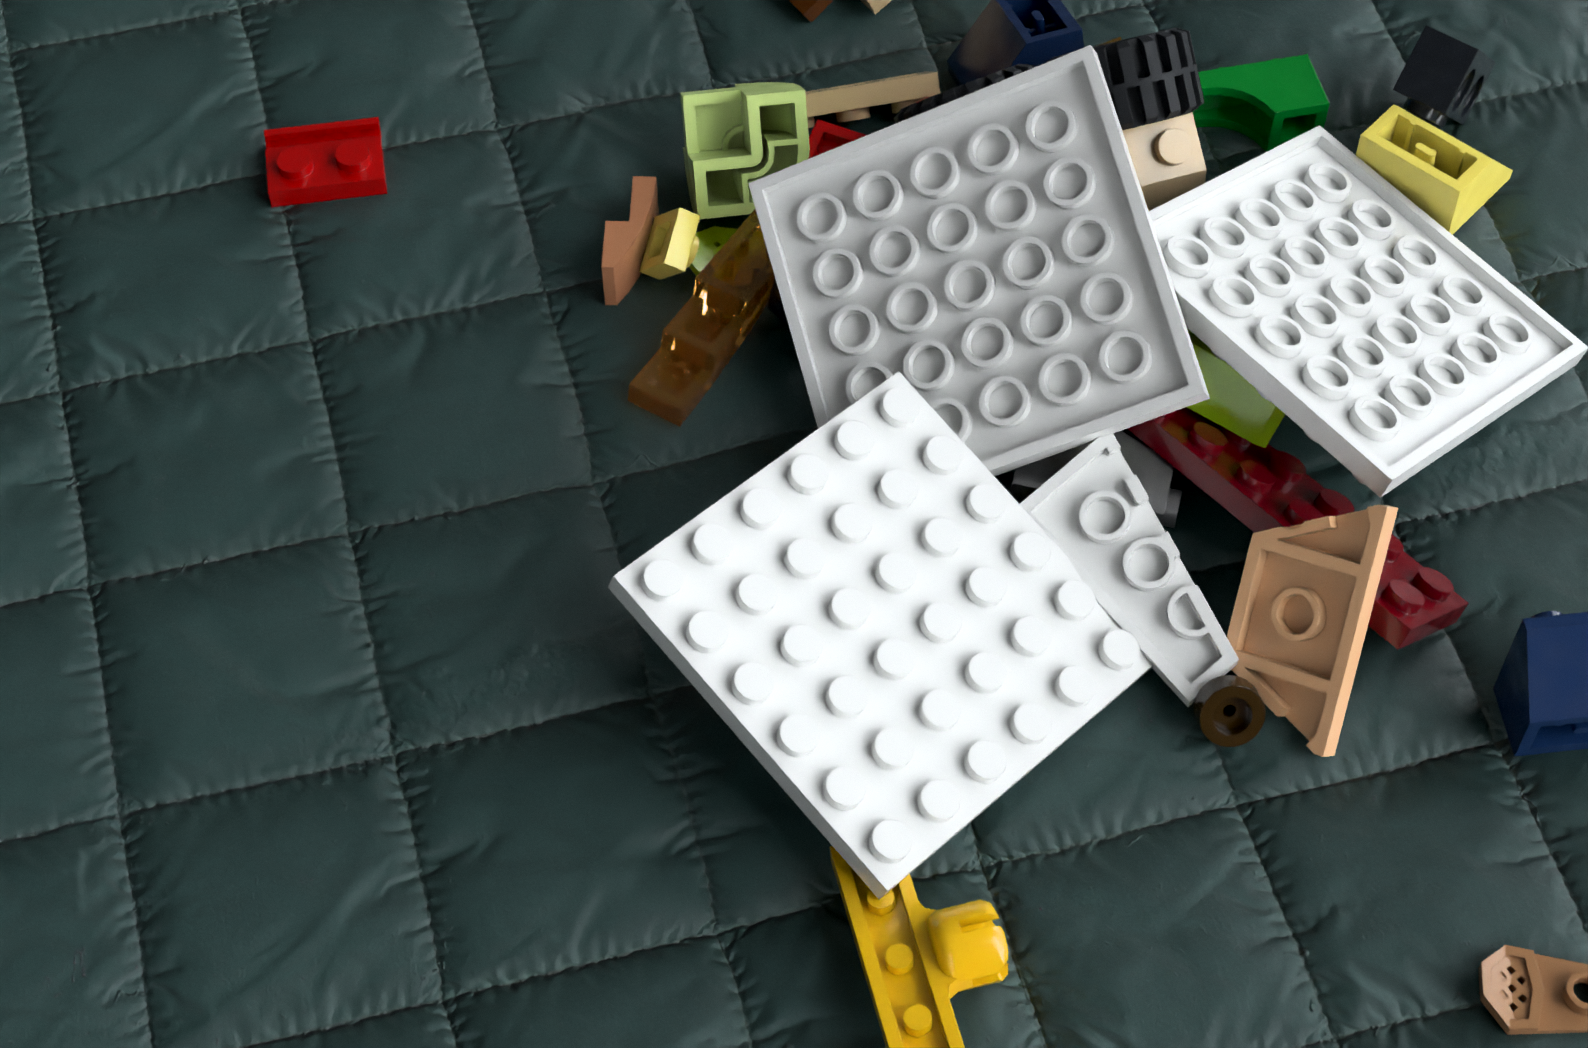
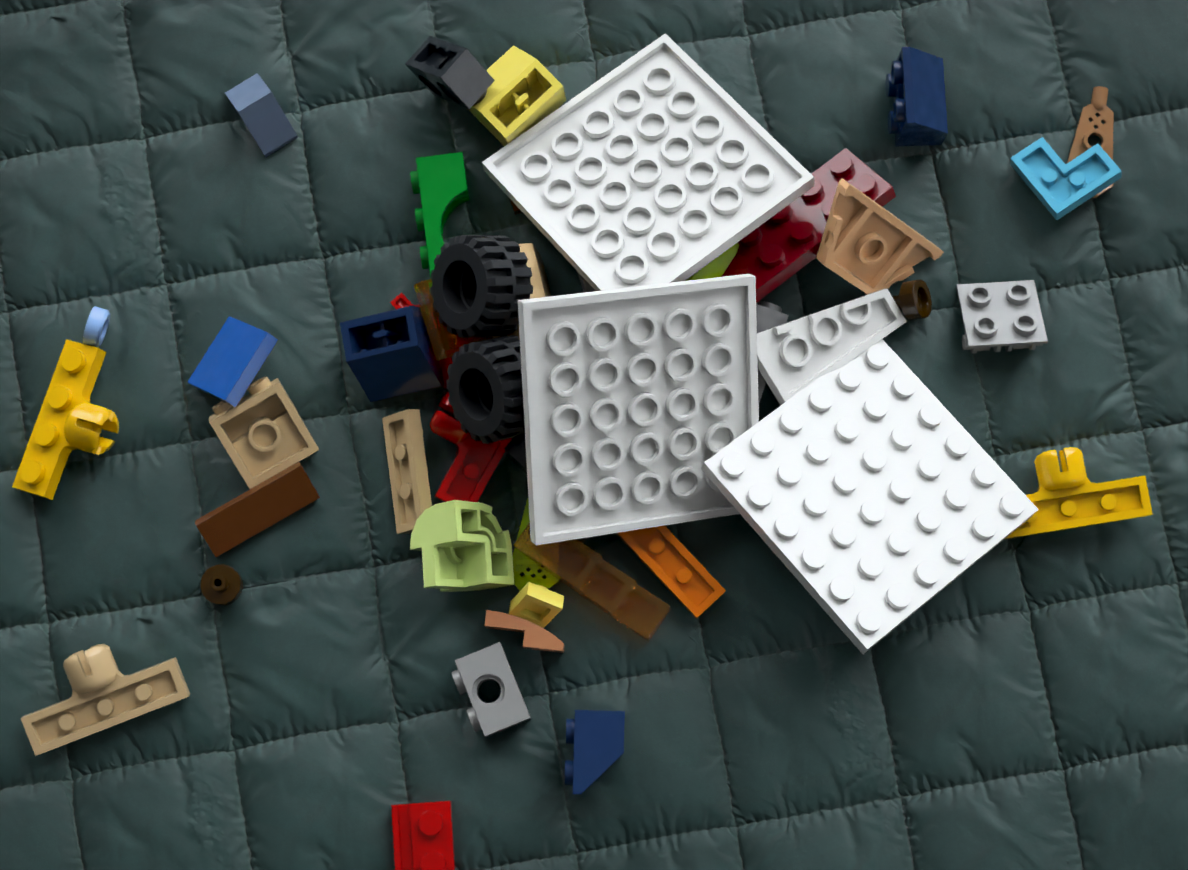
camera: 85 degrees left, 25 degrees up
none -> light grey brick [451,642,531,737]
none -> dark blue slope [565,710,625,794]
none -> orange plate [616,525,726,619]
none -> light grey hinge [956,280,1048,354]
none -> medium azure plate [1010,137,1122,220]

